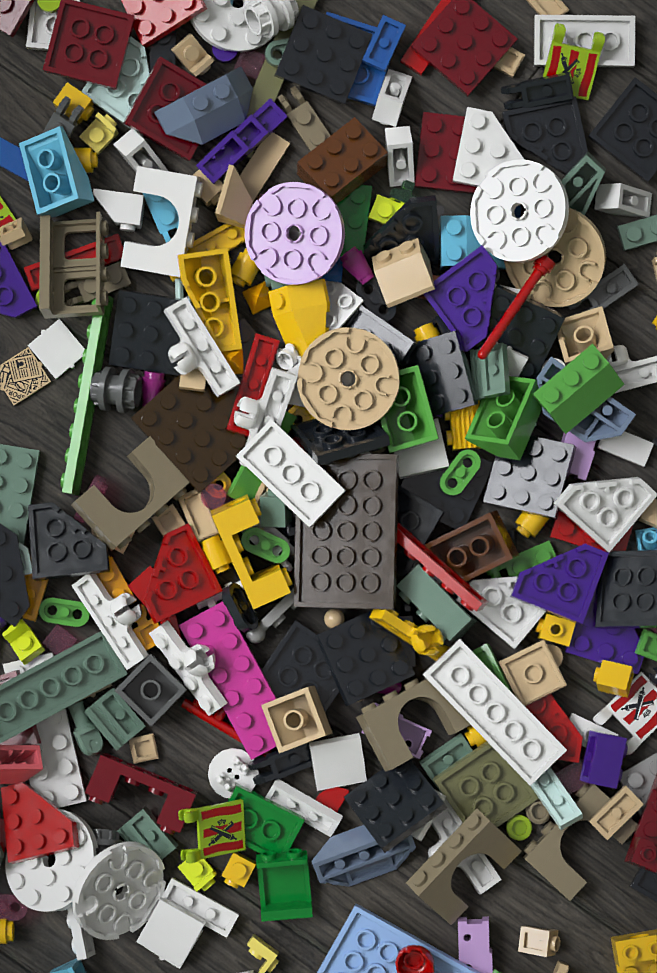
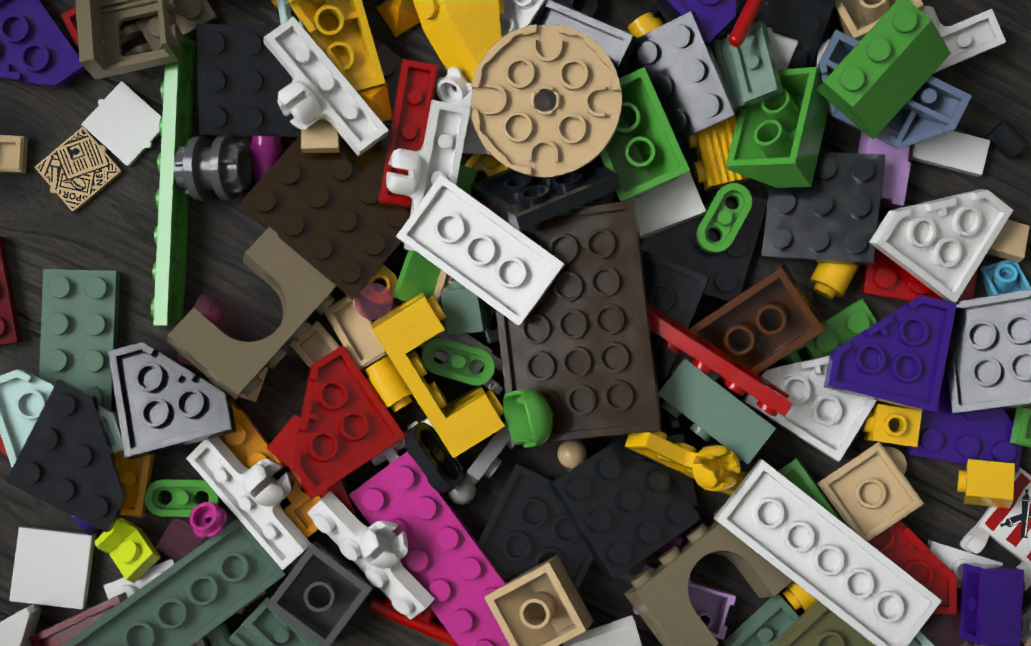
camera: 10 degrees left, 0 degrees up
none -> dark pink plate [190,502,226,538]
none -> bright green hair [503,389,553,448]

